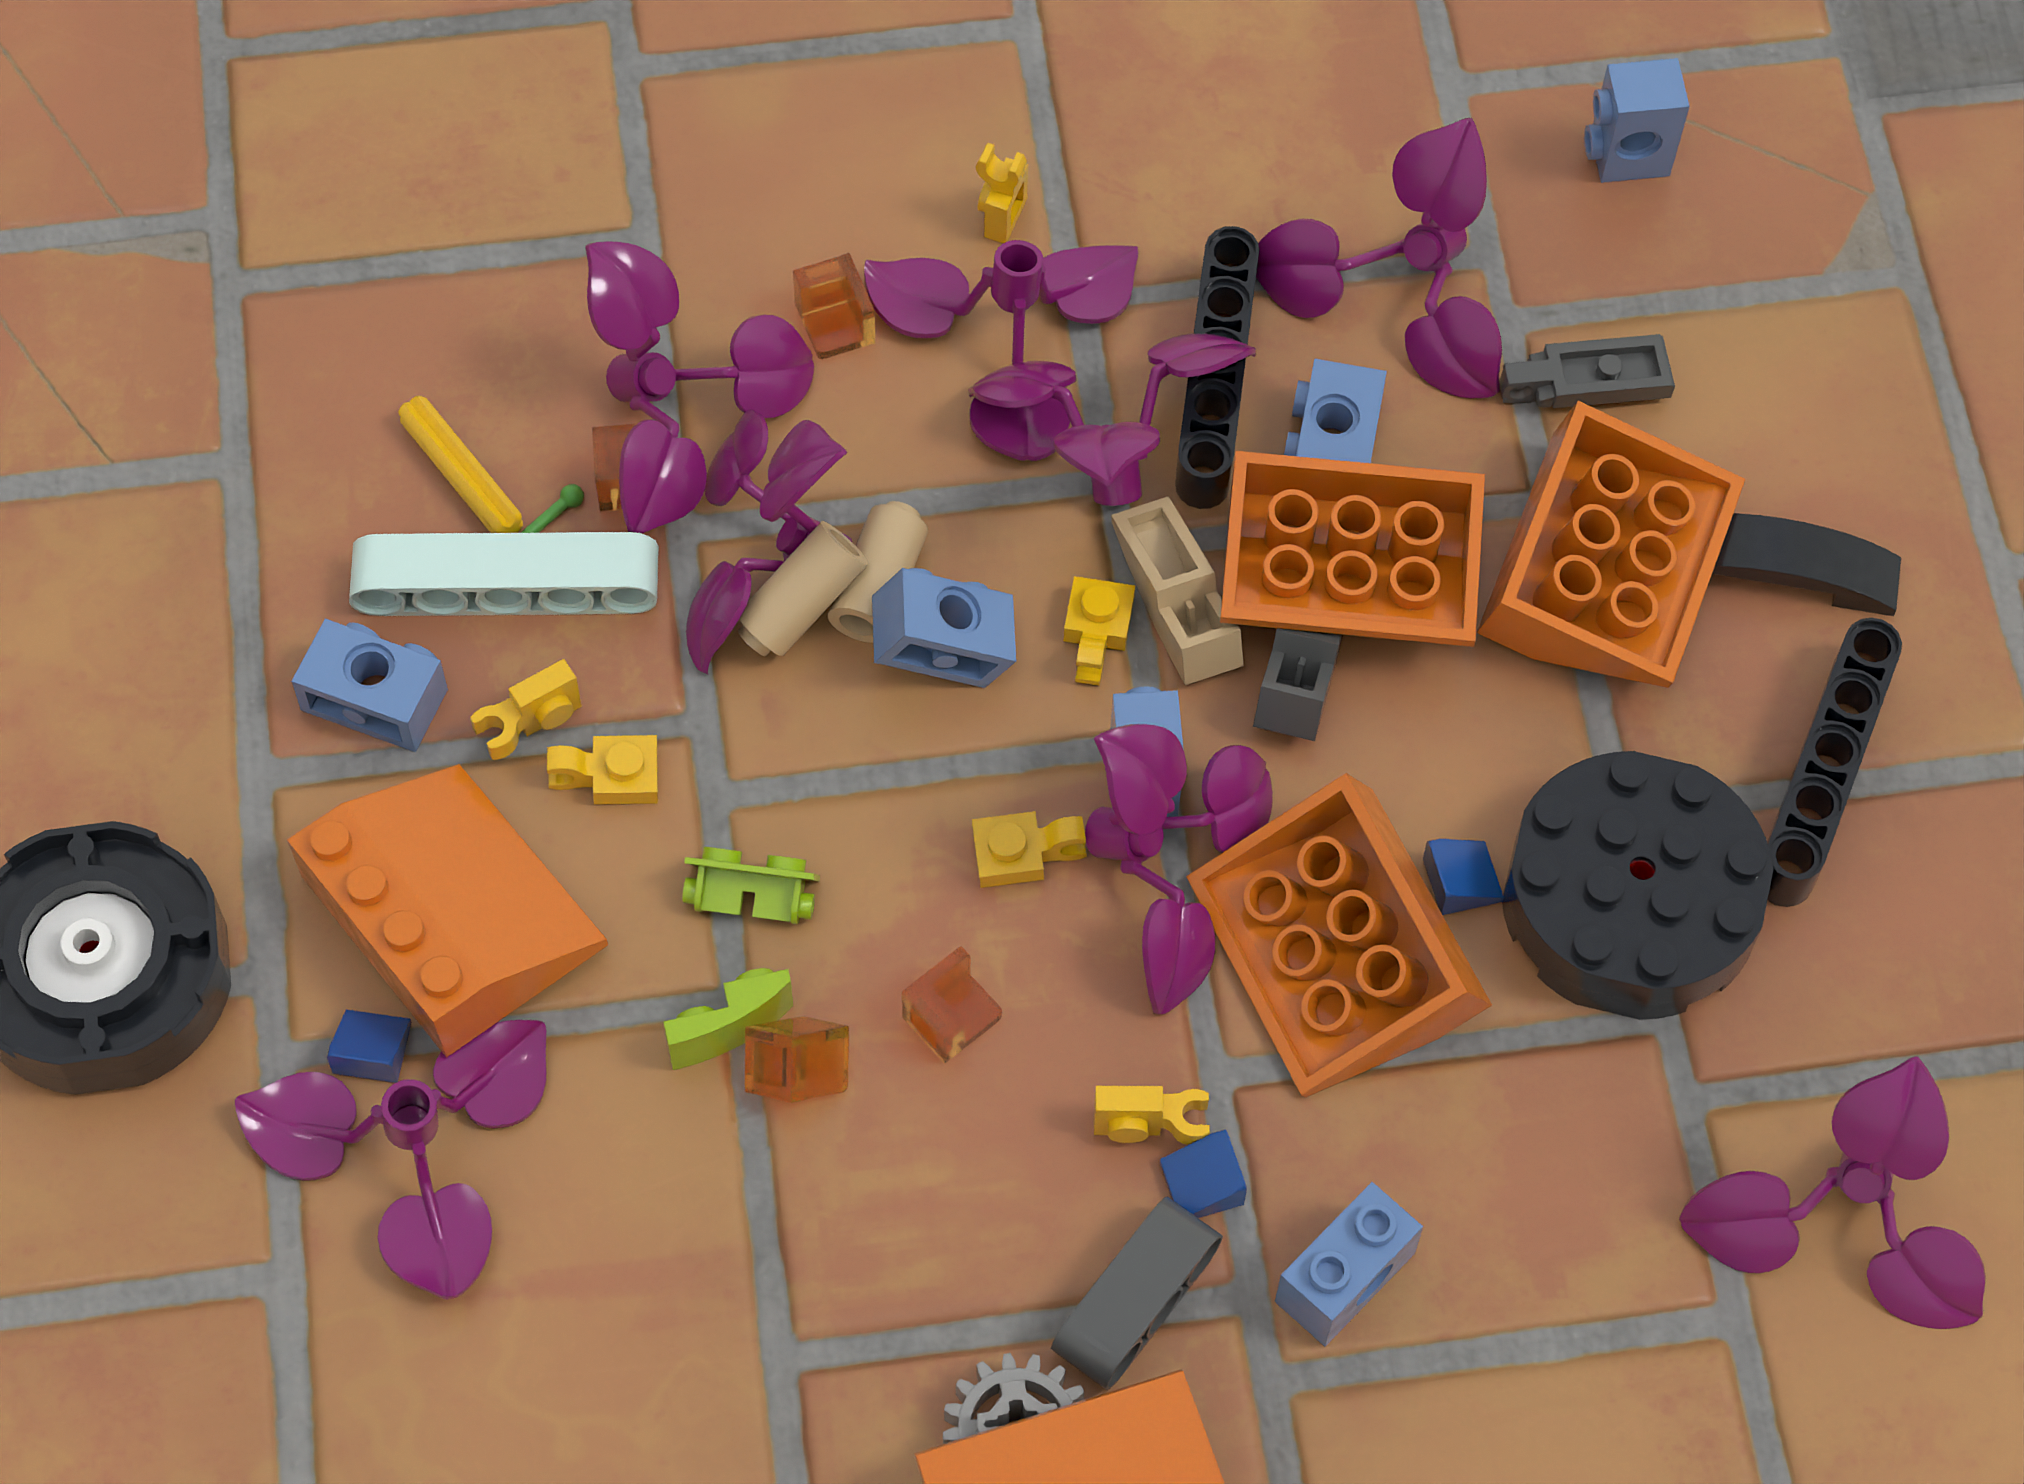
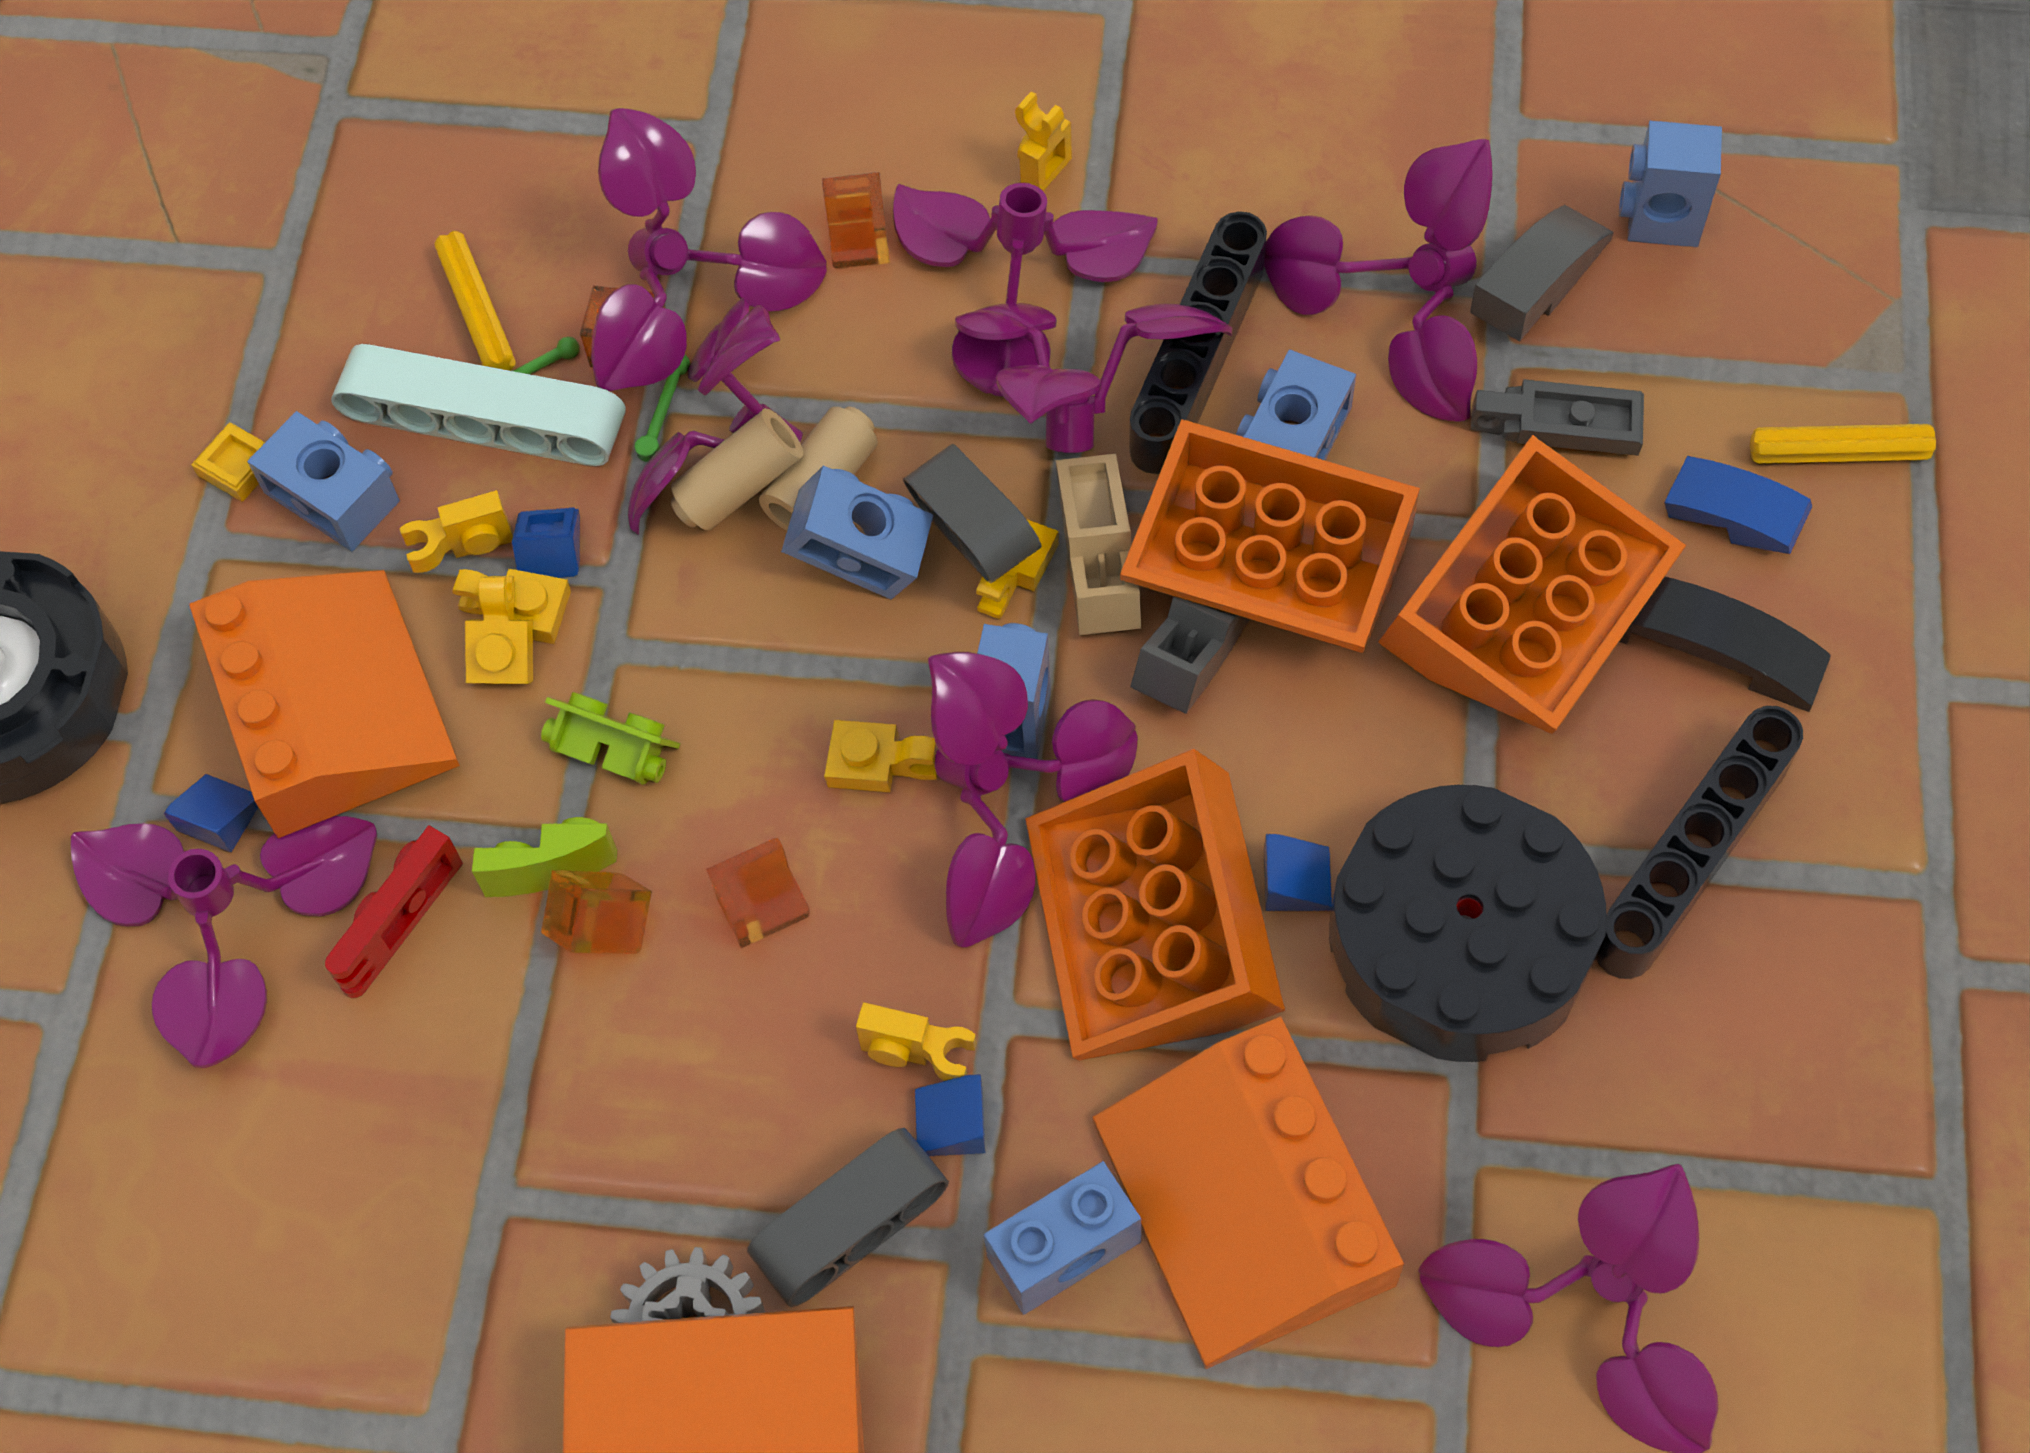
camera: 20 degrees right, 0 degrees up
none -> yellow tile [191,422,265,502]
none -> red hinge [325,825,463,998]
none -> yellow plate [465,576,533,684]
none -> blue slope [512,507,580,578]
none -> bright green hinge [635,354,690,462]
none -> dark grey beam [903,444,1042,584]
none -> orange slope [1093,1016,1404,1369]
none -> dark grey slope [1470,204,1614,342]
none -> blue slope [1664,456,1812,554]
none -> yellow axle [1750,424,1936,463]

